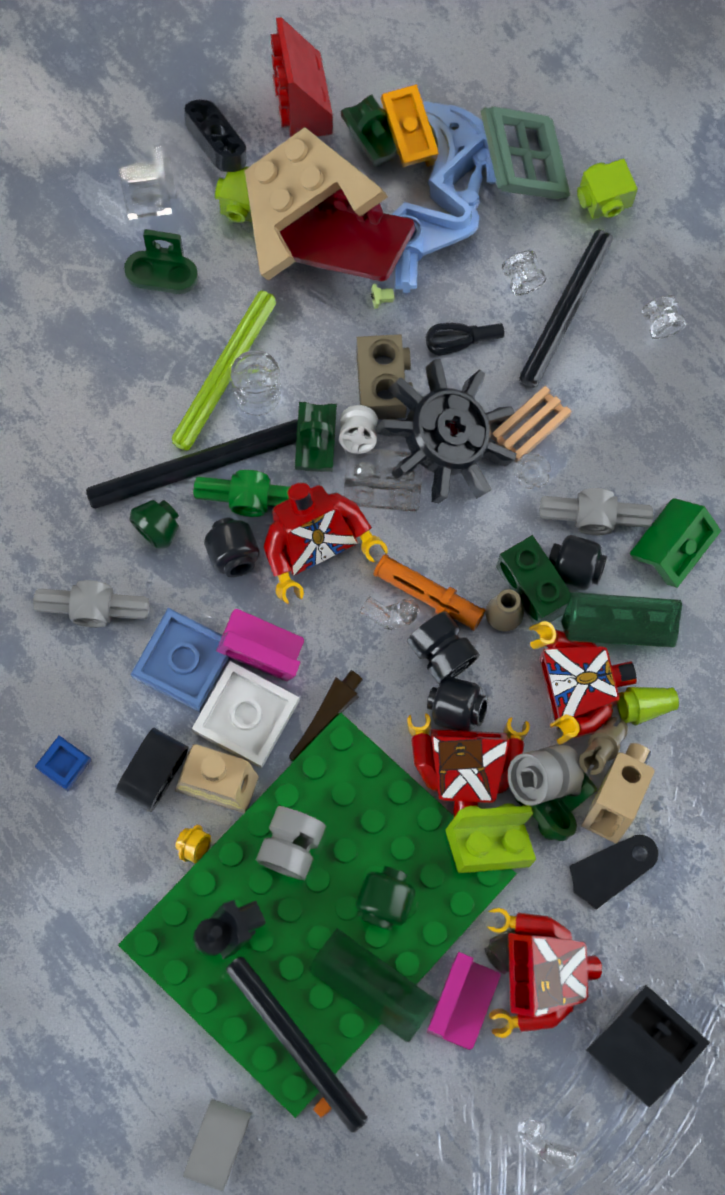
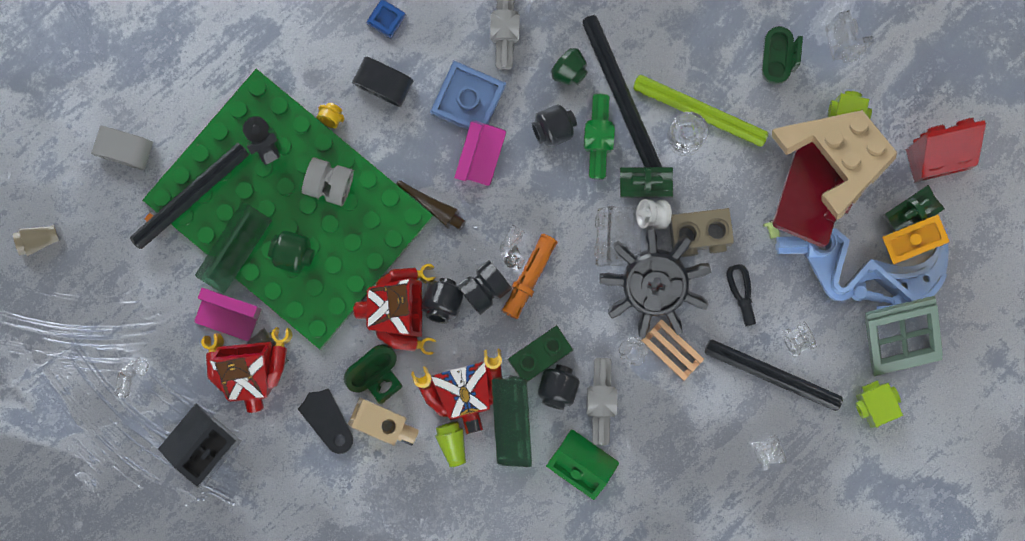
camera: 90 degrees right, 10 degrees up
tan torso [175,744,259,813] -> none
black beam [184,99,246,172] -> none
white plate [192,661,300,769] -> none
red torso [263,483,388,604] -> none
lime bracket [445,803,536,873] -> none
dark tan cone [485,589,524,631] -> none
light grey wheel [508,744,584,806] -> none
dark tan pin [579,717,628,775] -> none

